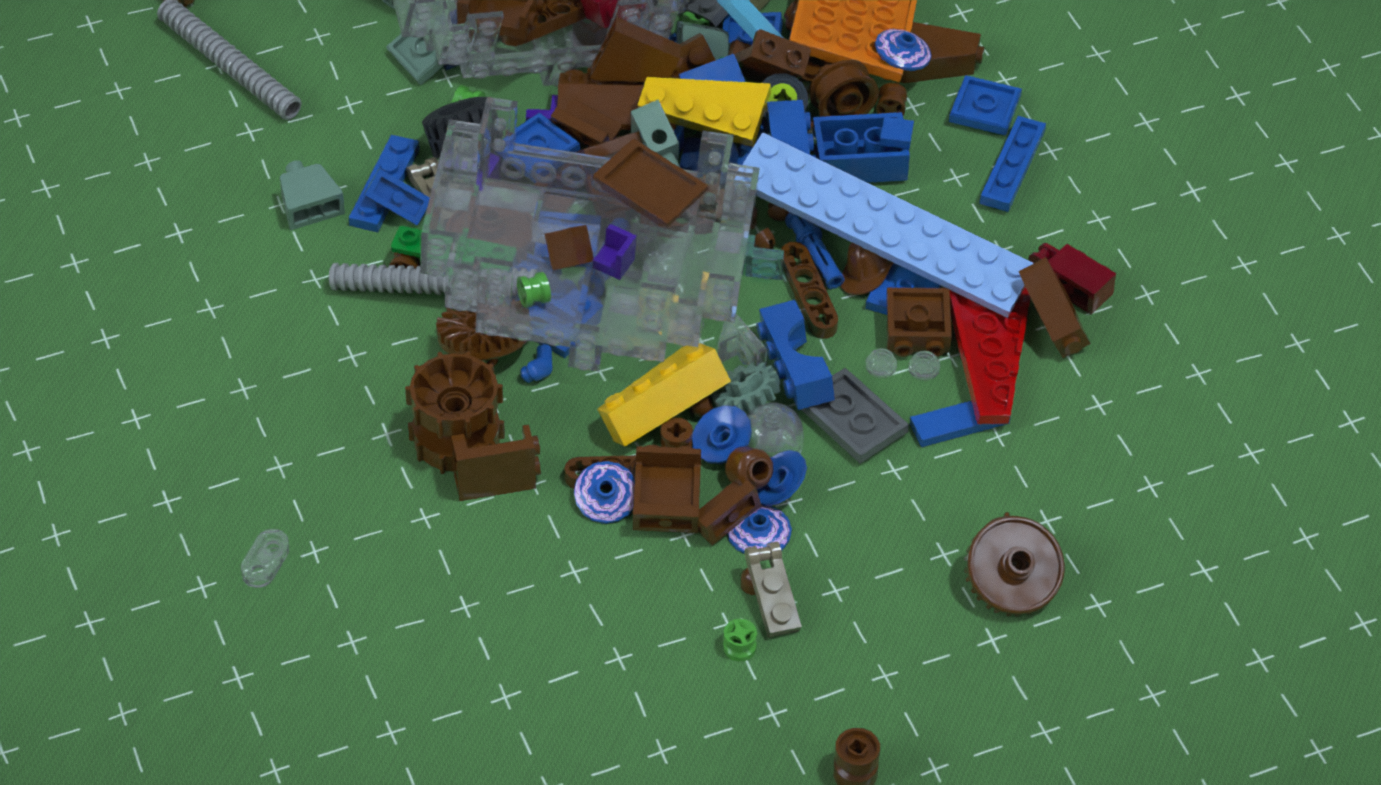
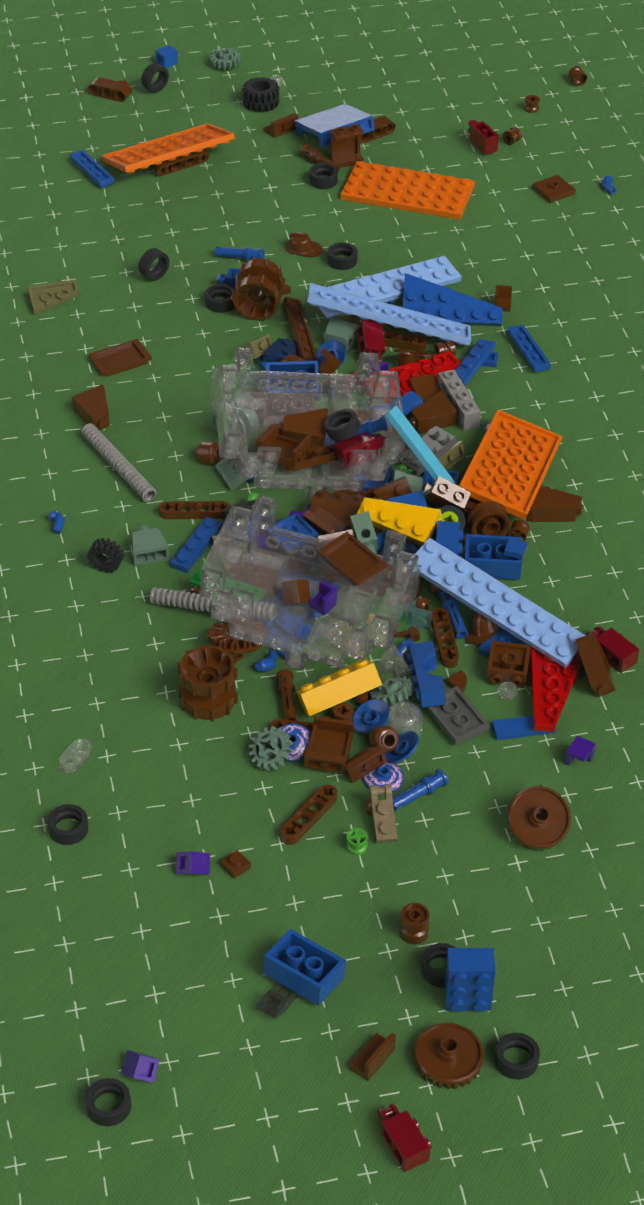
camera: 10 degrees right, 5 degrees down
blue plate [364,168,432,225] -> none
reddish brown panel [451,424,541,501] -> none
bright green wheel [517,272,551,308] -> none
reddish brown slope [590,17,683,82] -> none
clear plate [866,348,897,378] -> none
blue dish [875,29,932,71] -> none
blue plate [949,75,1022,136] -> none
blue plate [980,116,1046,212] -> none
none -> black tyre [48,804,89,845]
none -> blue arm [49,511,65,534]
none -> black tyre [87,538,124,573]
none -> reddish brown beam [159,501,230,519]
none -> dark purple panel [176,851,210,875]
none -> reddish brown head [195,441,223,465]
none -> reddish brown plate [221,850,251,879]
none -> sand green gear [249,726,293,771]
none -> reddish brown pin [276,669,297,721]
none -> reddish brown beam [281,785,337,845]
none -> reddish brown hand [392,626,420,642]
none -> blue pin [393,769,448,811]
none -> blue arm [394,638,414,662]
none -> reddish brown tile [447,670,467,692]
none -> dark purple panel [565,736,596,766]

